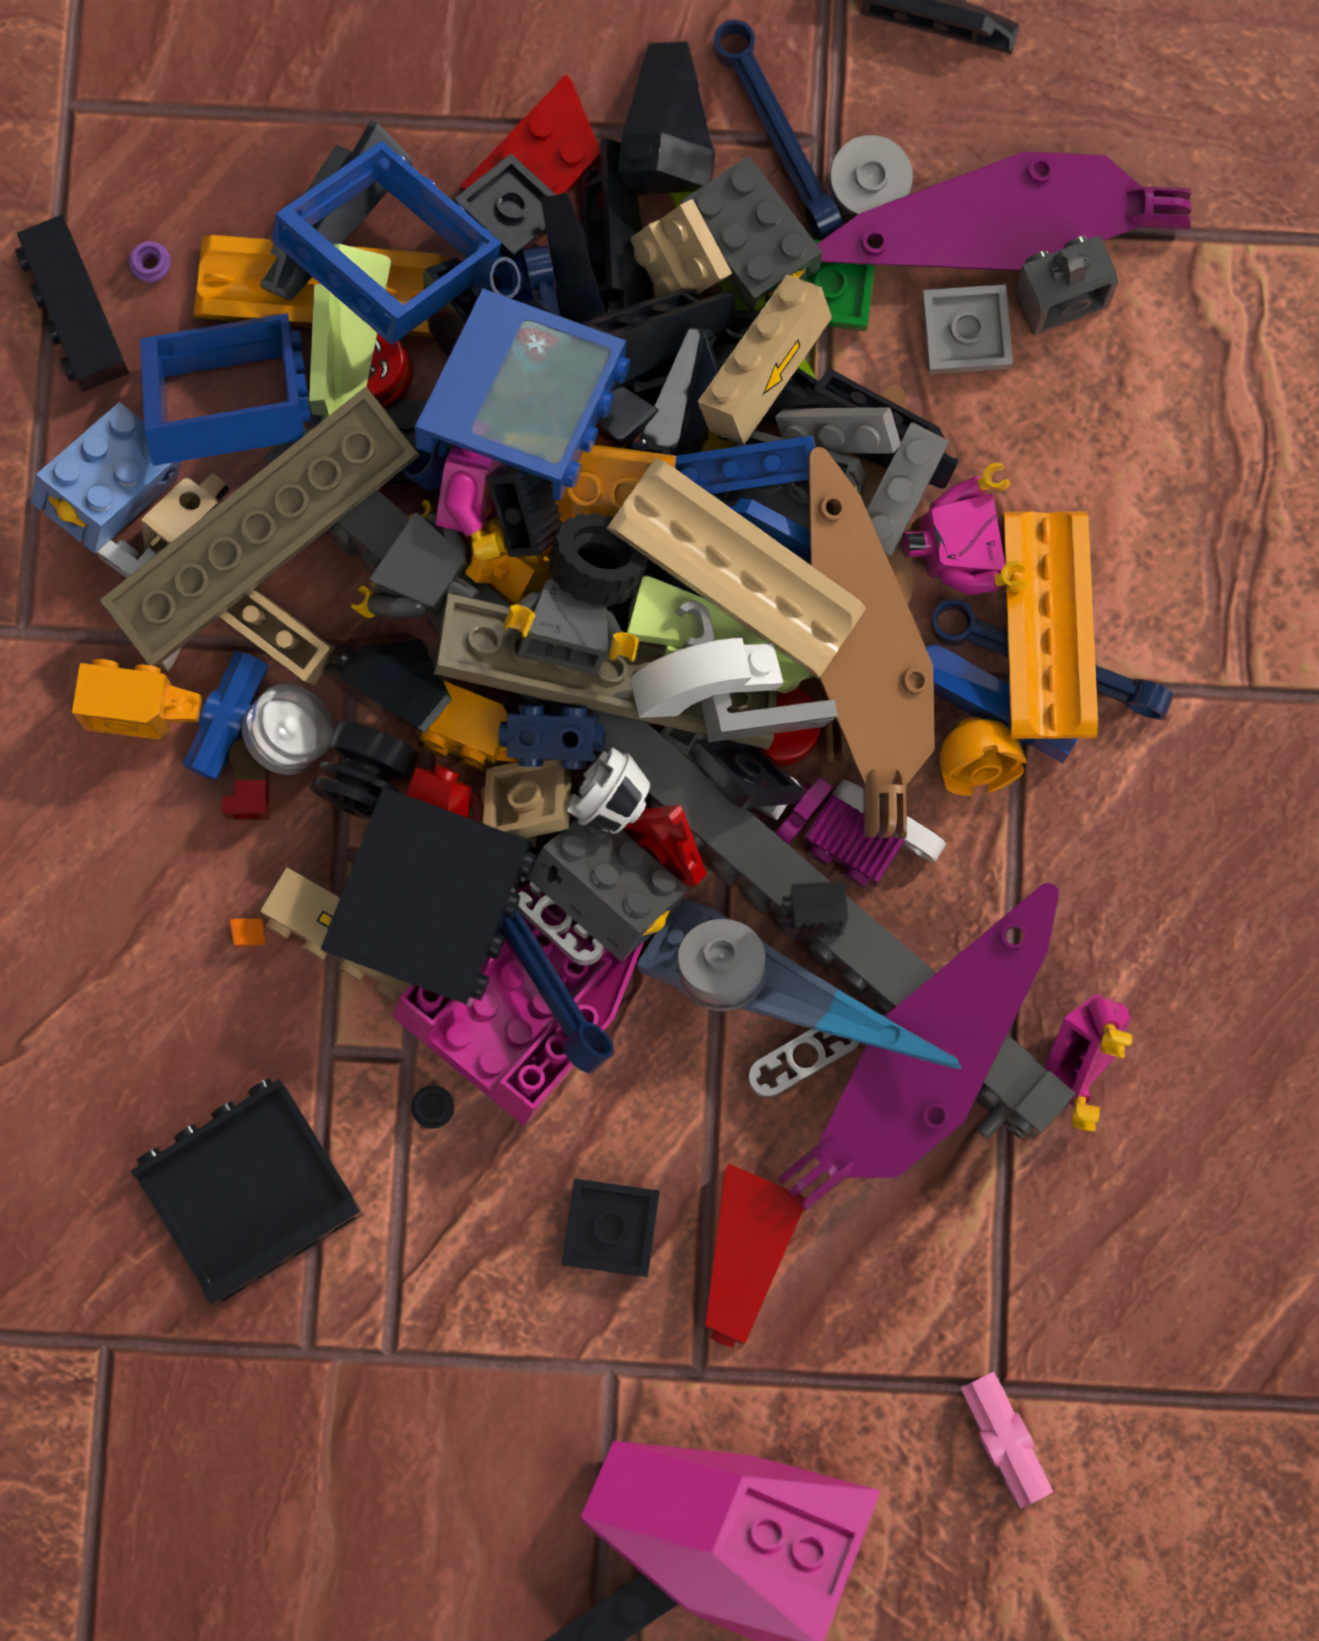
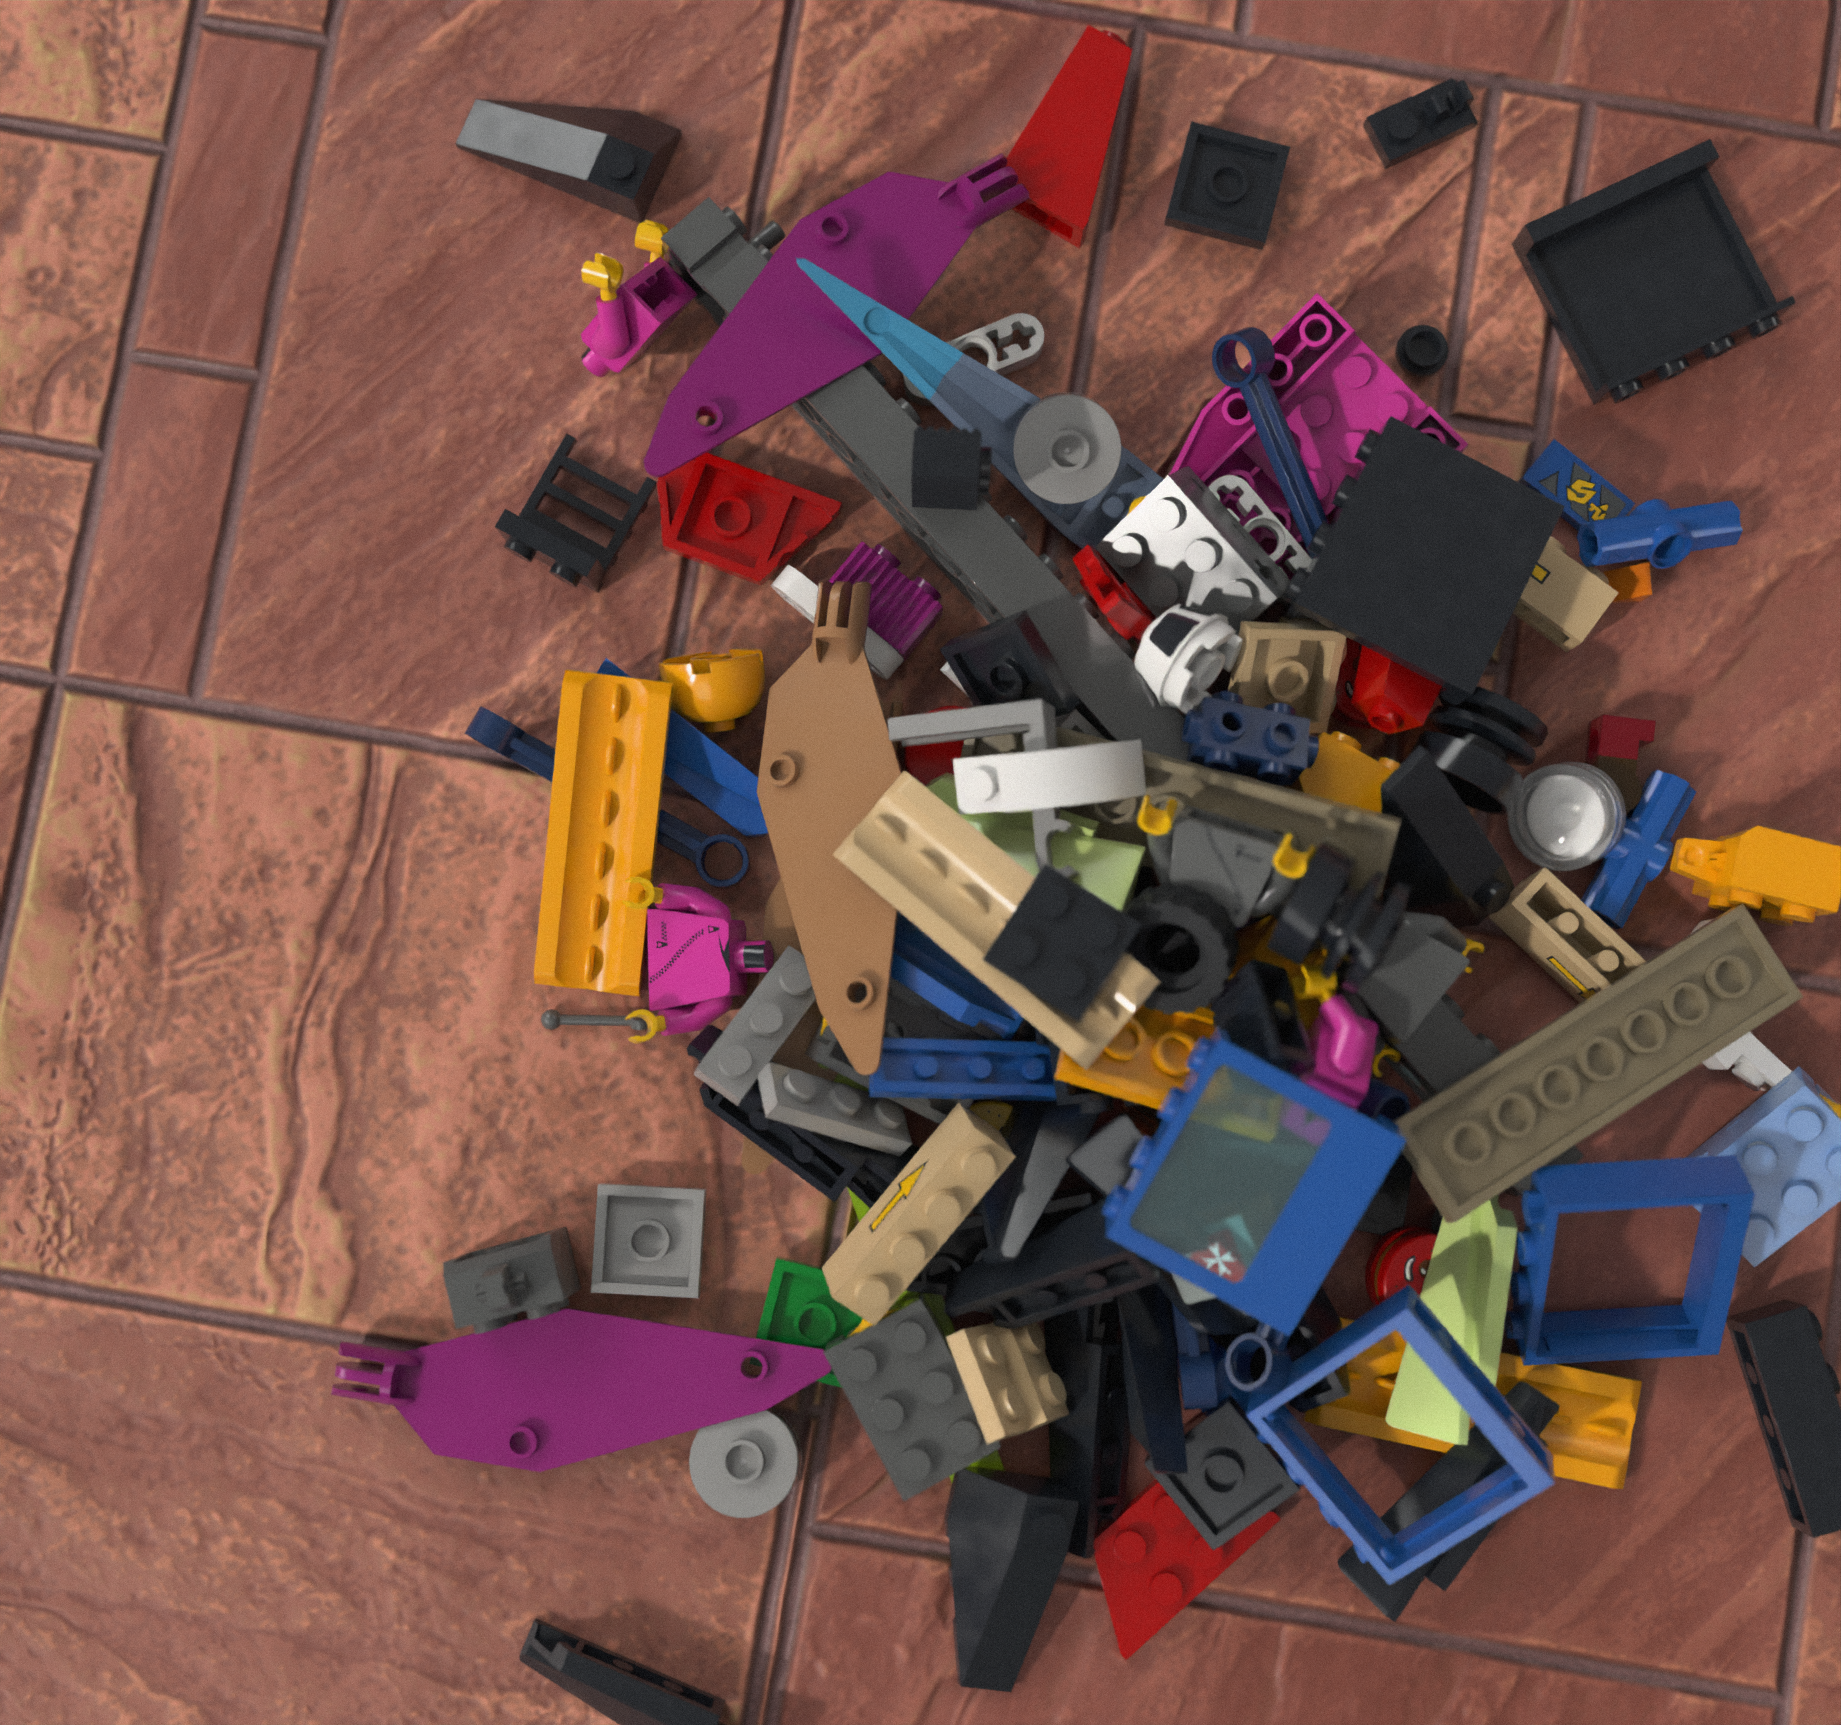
camera: 170 degrees left, 5 degrees up
medium lavender plate [129,241,171,283] -> none
tan torso [141,473,229,554] -> none
dark blue piece [714,20,843,241] -> none
magenta plate [775,777,833,846] -> none
none -> black wedge [455,99,682,223]
none -> black plate [495,433,657,593]
none -> dark grey hinge [541,1009,648,1030]
none -> red wing [657,452,843,586]
none -> black plate [982,864,1143,1024]
none -> black wheel [1266,842,1412,994]
none -> black plate [1363,78,1478,169]
none -> tile [1518,439,1636,531]
none -> blue piece [1577,499,1743,569]

